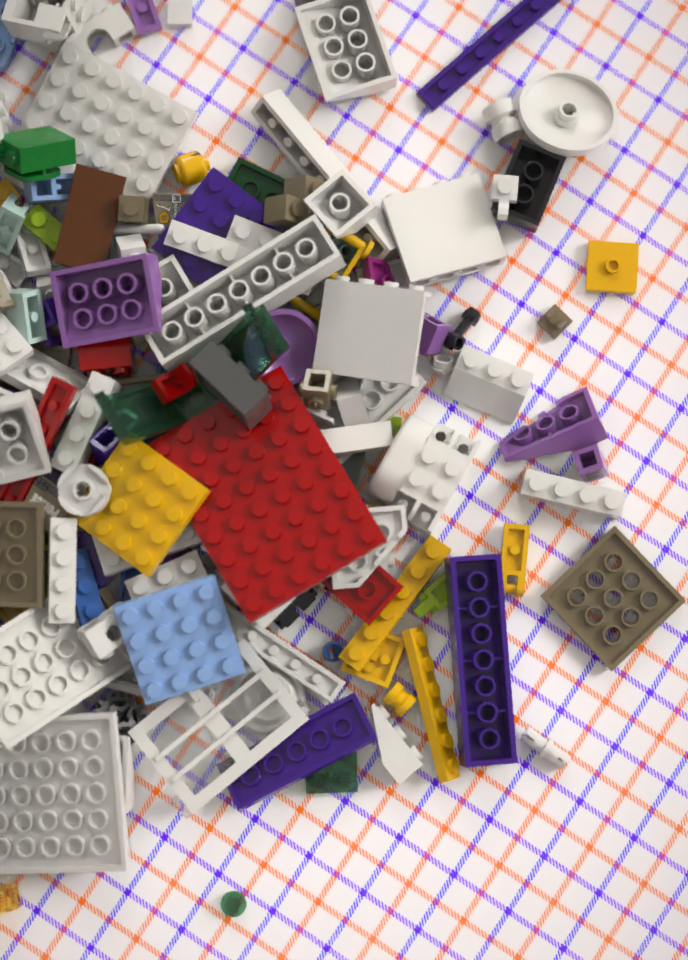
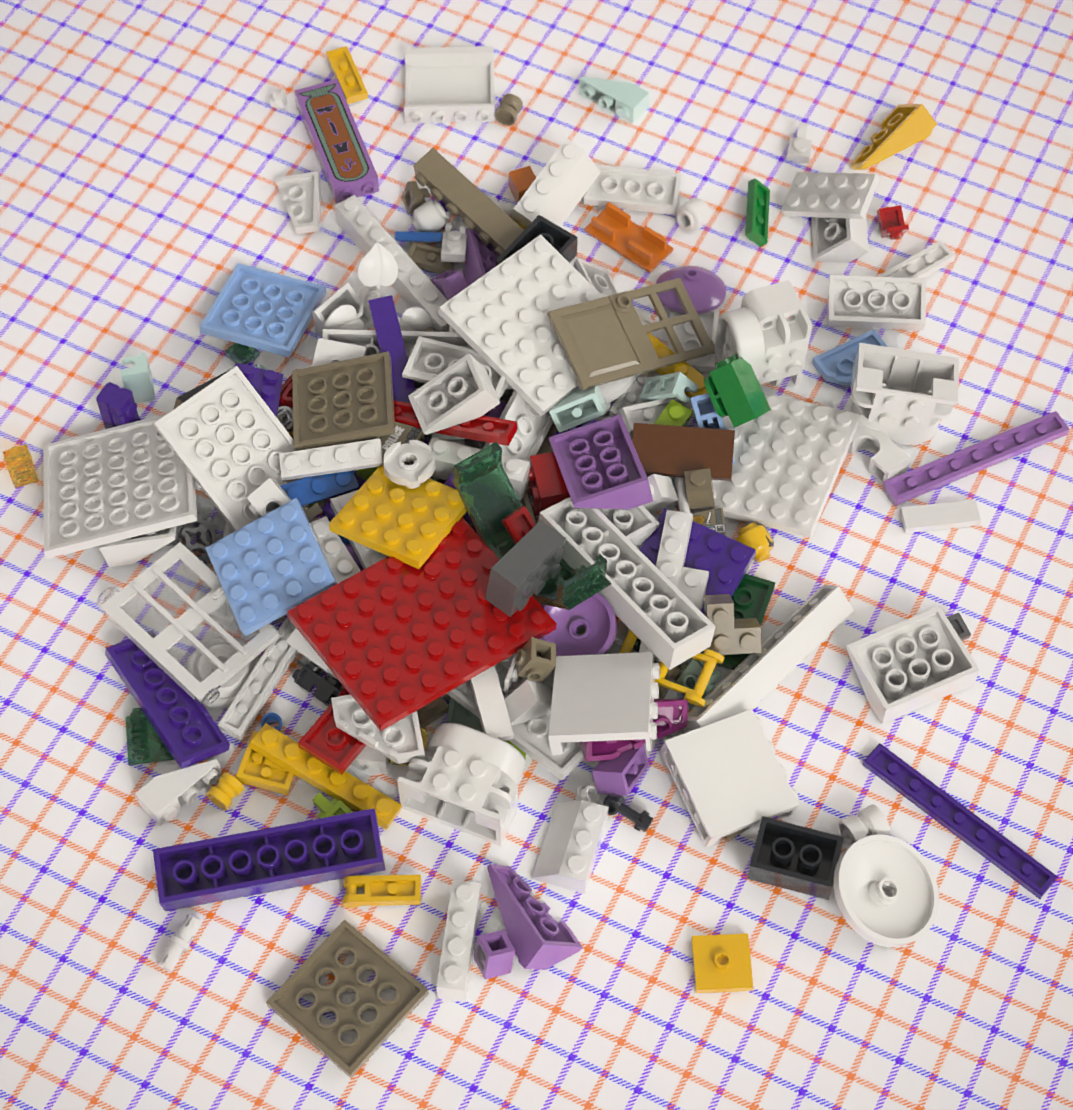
camera: 85 degrees right, 25 degrees down
clear green plate [220,890,247,917] -> none
white slope [303,168,377,239] -> none
yellow plate [401,626,460,783] -> none
white plate [491,174,519,221] -> none
dark tan tile [537,304,573,340] -> none

